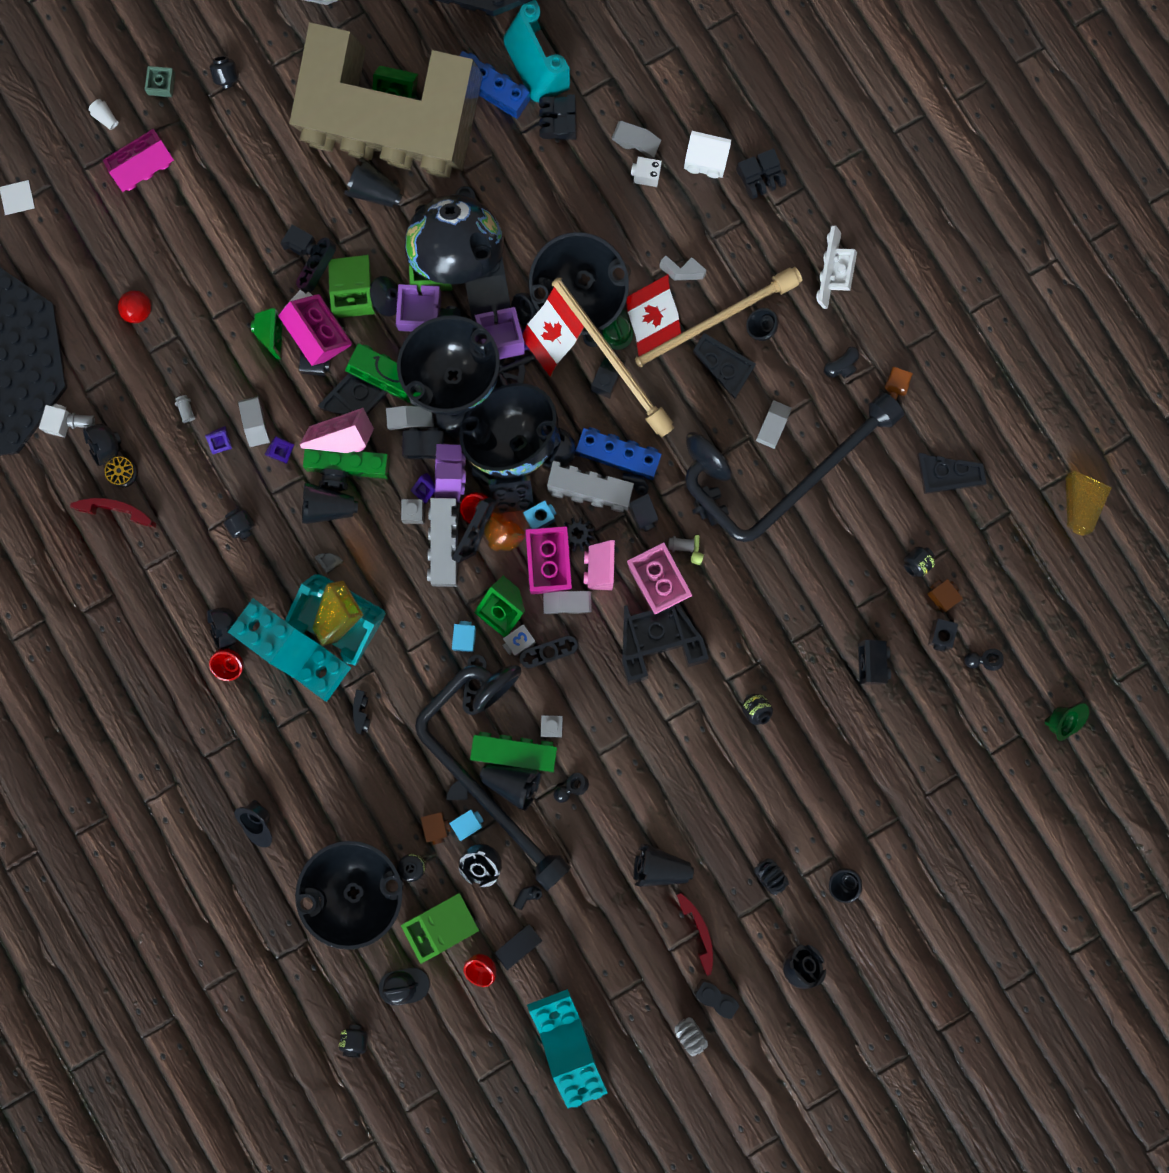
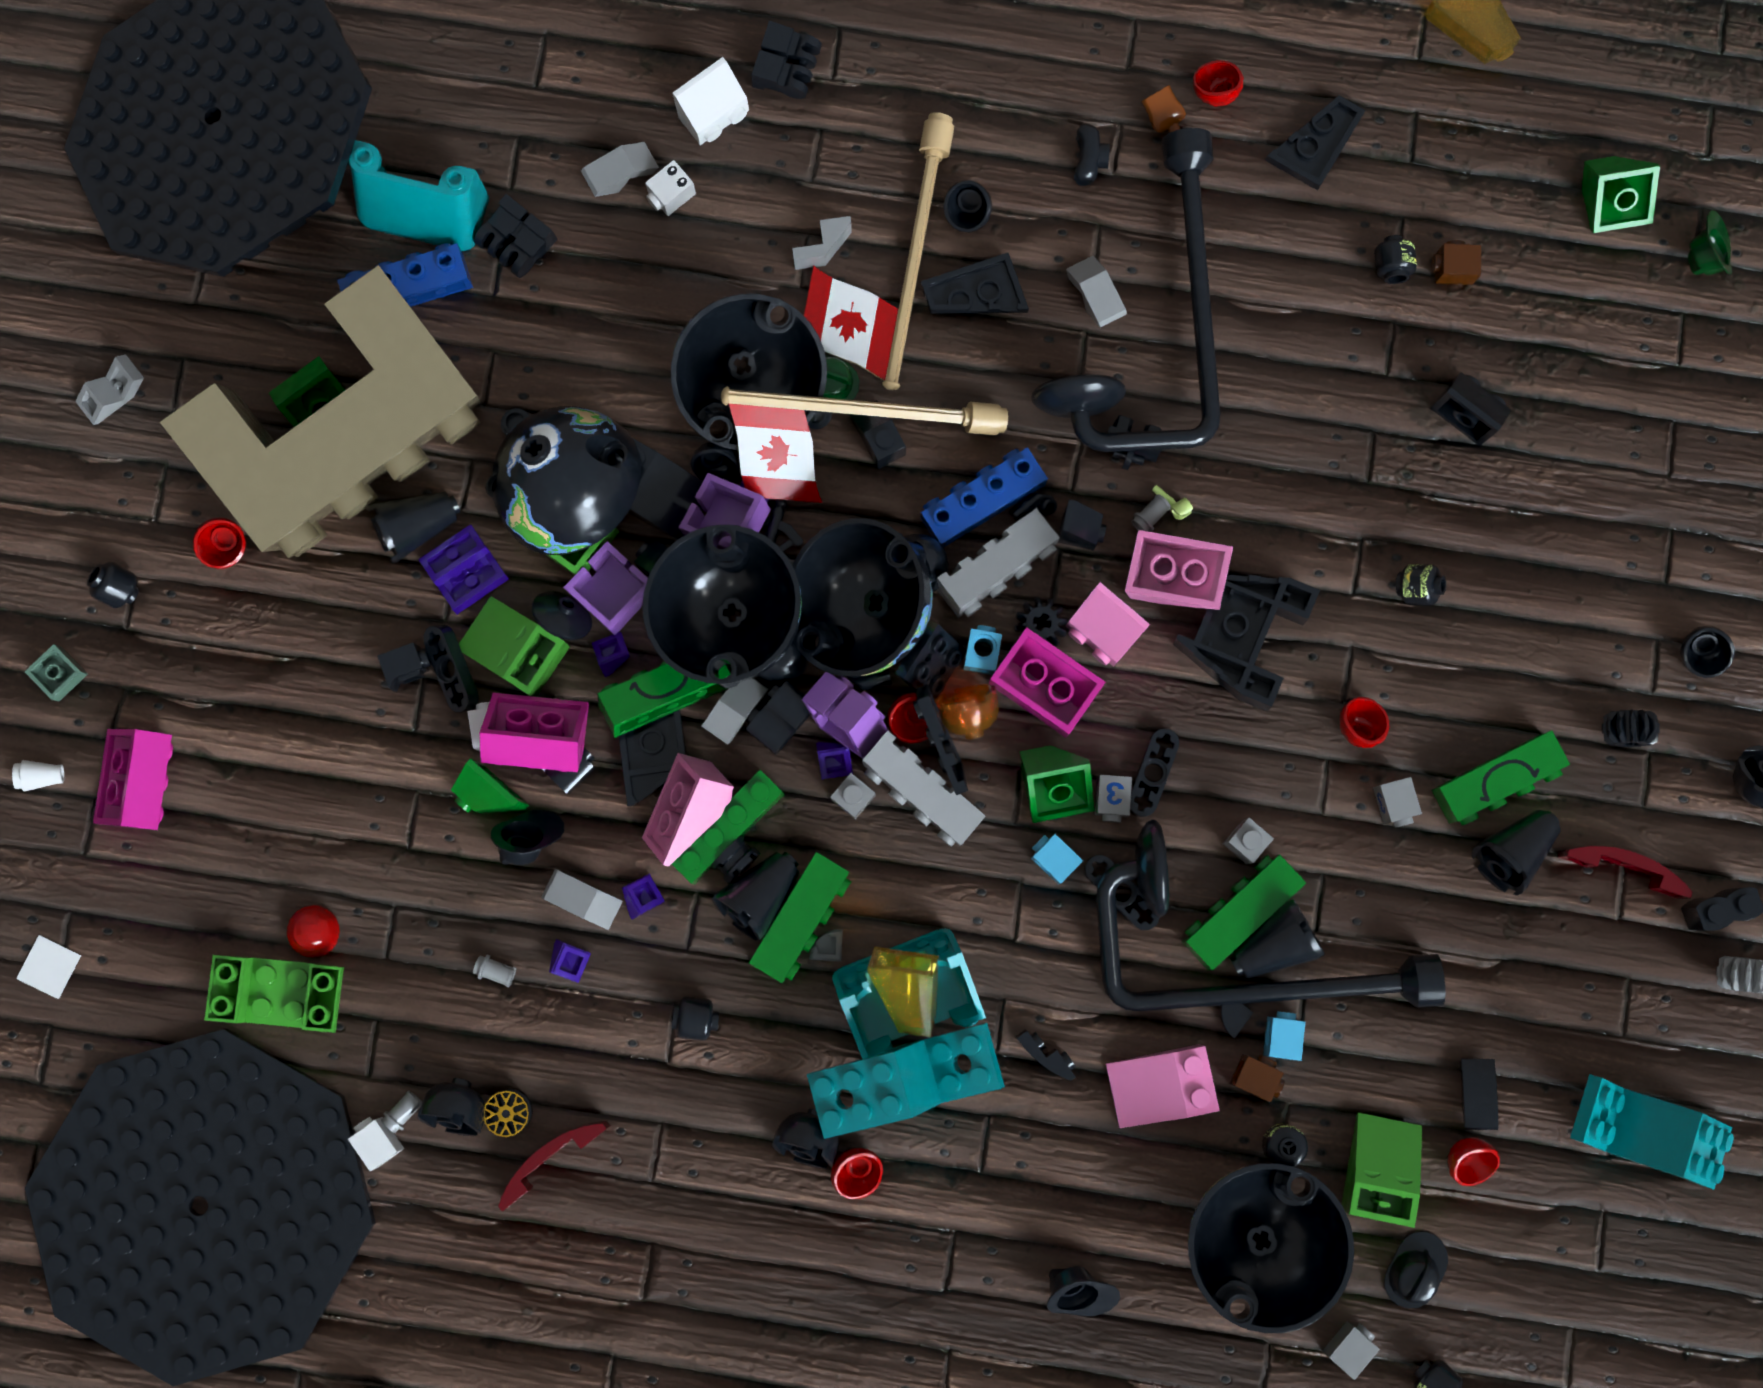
camera: 50 degrees left, 0 degrees up
black cylinder [459,844,502,887] -> none
black arm [513,885,542,910] -> none
light grey slope [543,591,592,614] -> none
black plate [553,773,589,803] -> none
white bracket [816,226,857,309] -> none
black brick [928,619,958,652] -> none
black plate [964,649,1004,671] -> none
none -> red piece [193,517,246,569]
none -> bright green slope [204,955,344,1033]
none -> dark purple slope [418,524,509,615]
none -> black piece [491,810,564,865]
none -> dark purple slope [592,632,630,677]
none -> green brick [749,852,852,983]
none -> bright pink slope [1105,1044,1220,1128]
none -> red piece [1193,60,1244,107]
none -> light grey brick [1322,1321,1380,1380]
none -> red piece [1340,697,1390,748]
none -> light grey brick [1373,777,1422,828]
none -> green brick [1431,730,1570,826]
none -> green slope [1582,156,1660,233]

